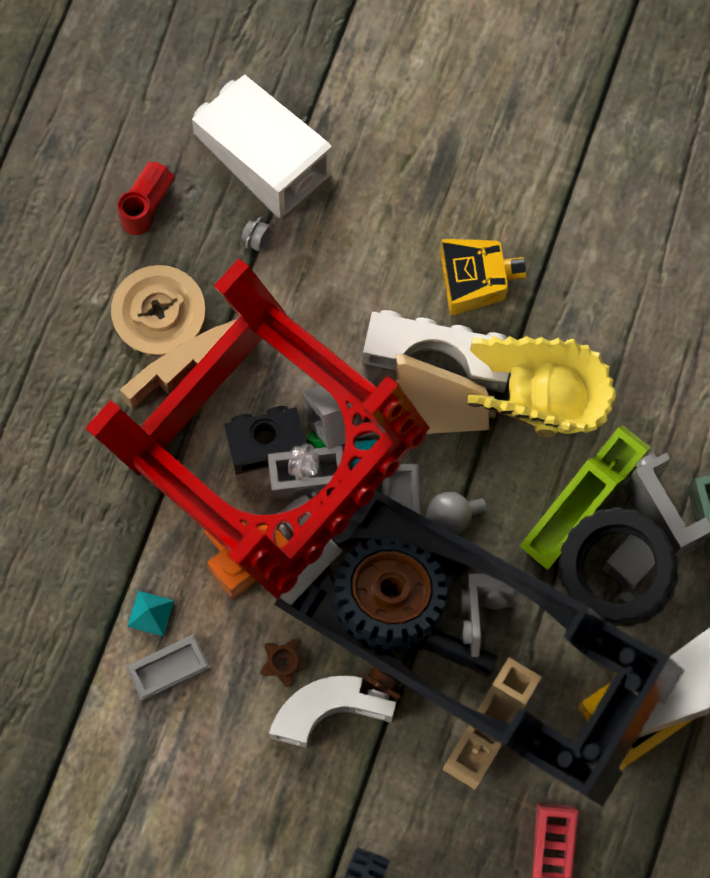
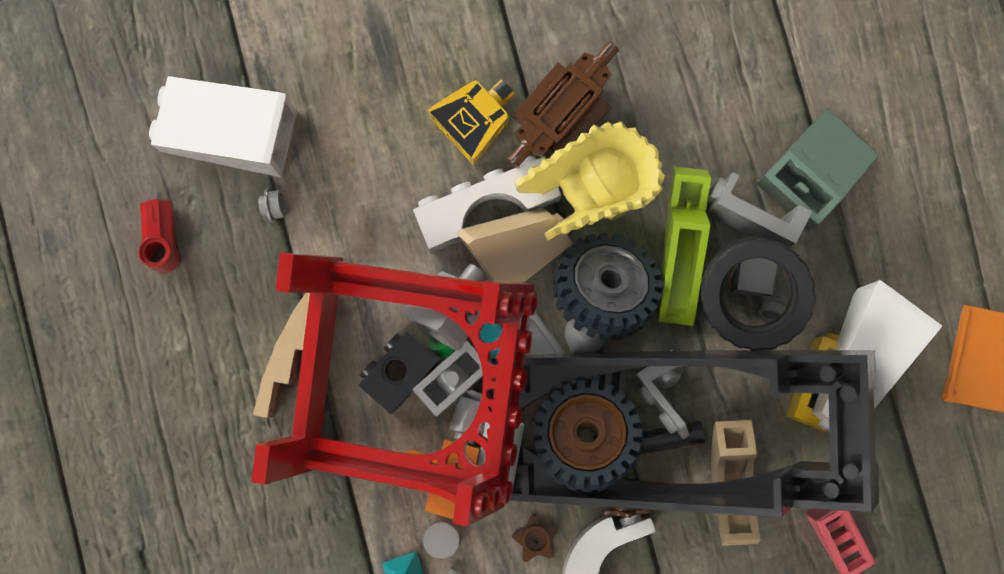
camera: 35 degrees left, 10 degrees up
tan gear [111,265,205,356] -> none
clear plate [288,444,319,482] -> none
none -> light grey tile [423,521,460,559]
none -> reddish brown piece [507,41,619,169]
none -> wheel [553,232,663,340]

